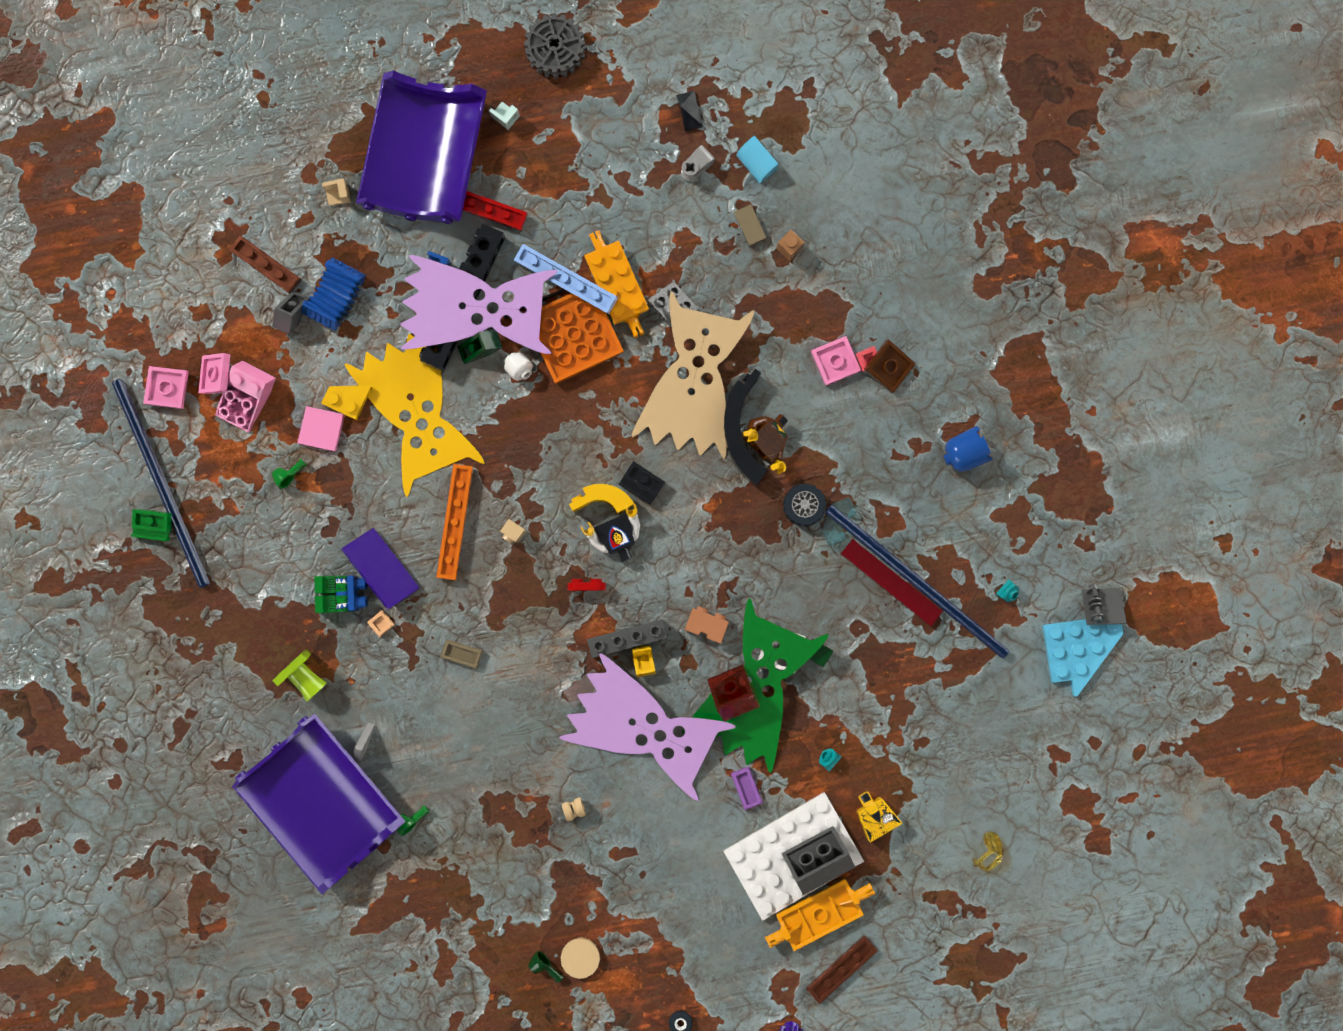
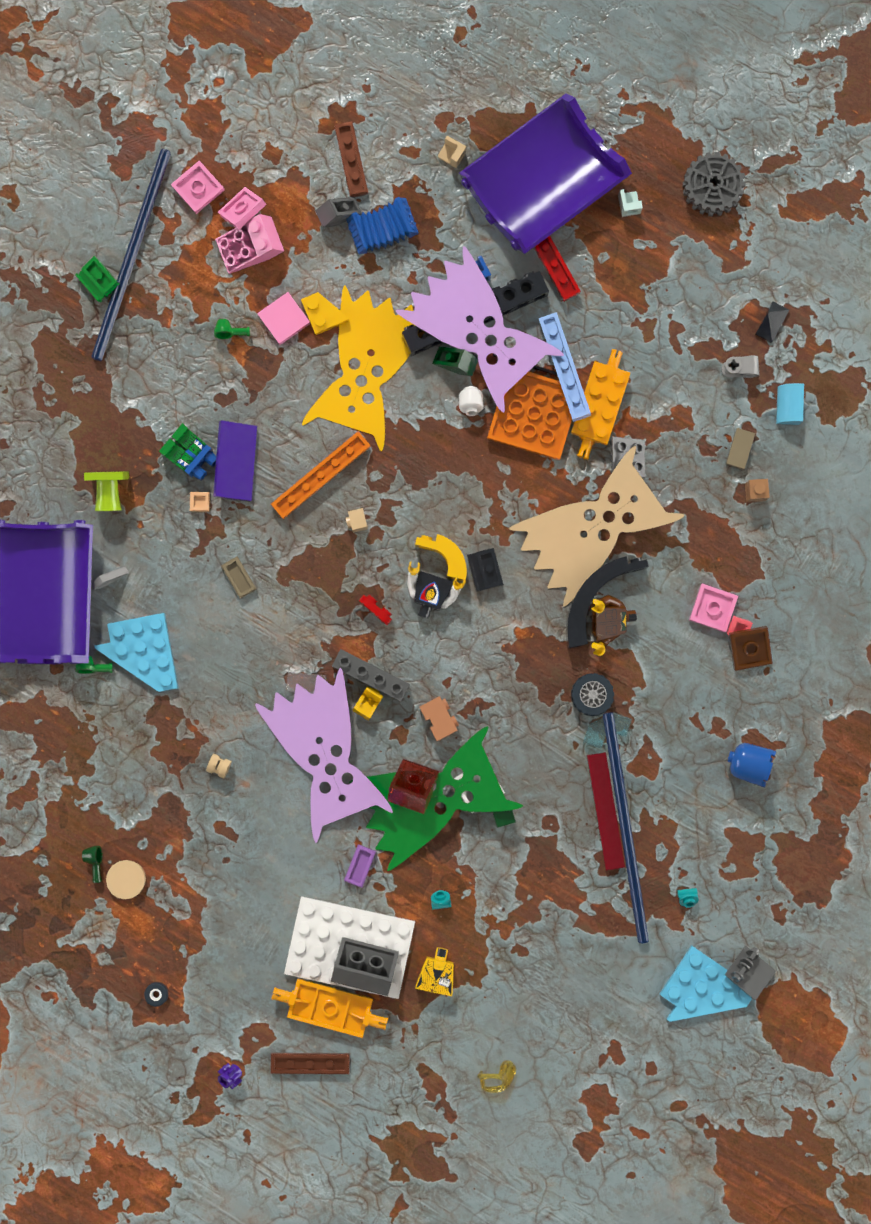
camera: 35 degrees right, 0 degrees up
none -> medium azure wing [95,613,179,692]

